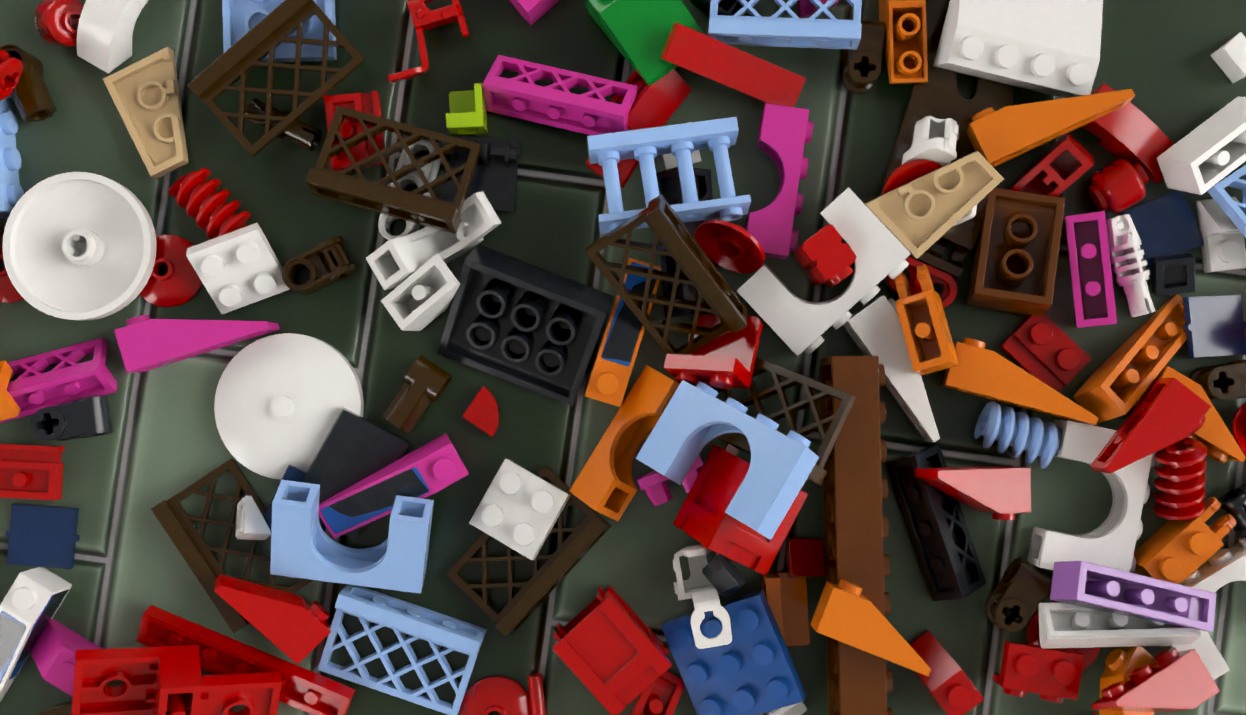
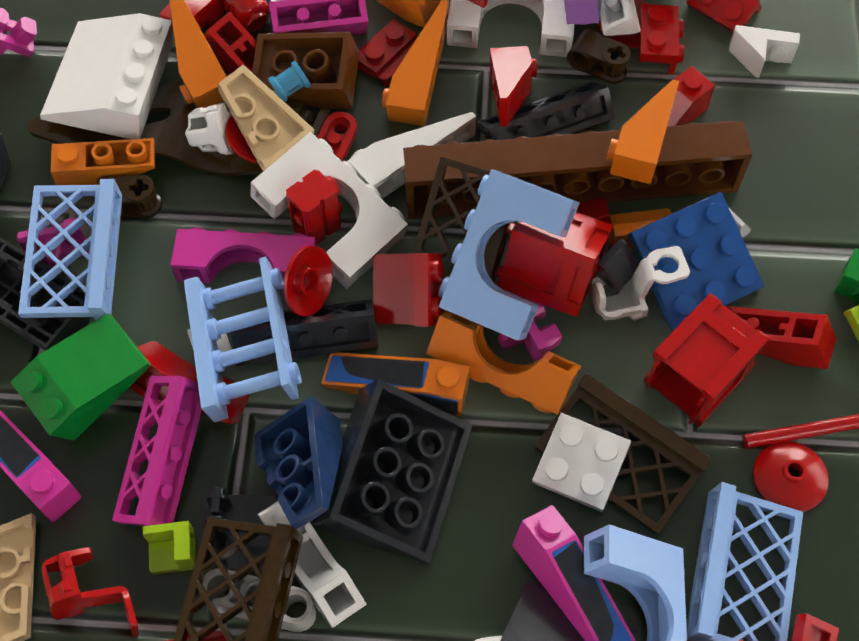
camera: 95 degrees left, 25 degrees down
white slope [381,254,460,331] -> none
dark brown piece [383,355,452,434] -> none
red tile [462,386,499,437] -> none
dark brown fence [585,194,747,355] -> none
red tile [660,22,806,107] -> none
orange hinge [894,264,959,375] -> none
light blue piece [974,401,1061,469] -> none
none -> dark blue wedge [254,396,343,530]
none -> dark azure bush [268,60,311,102]

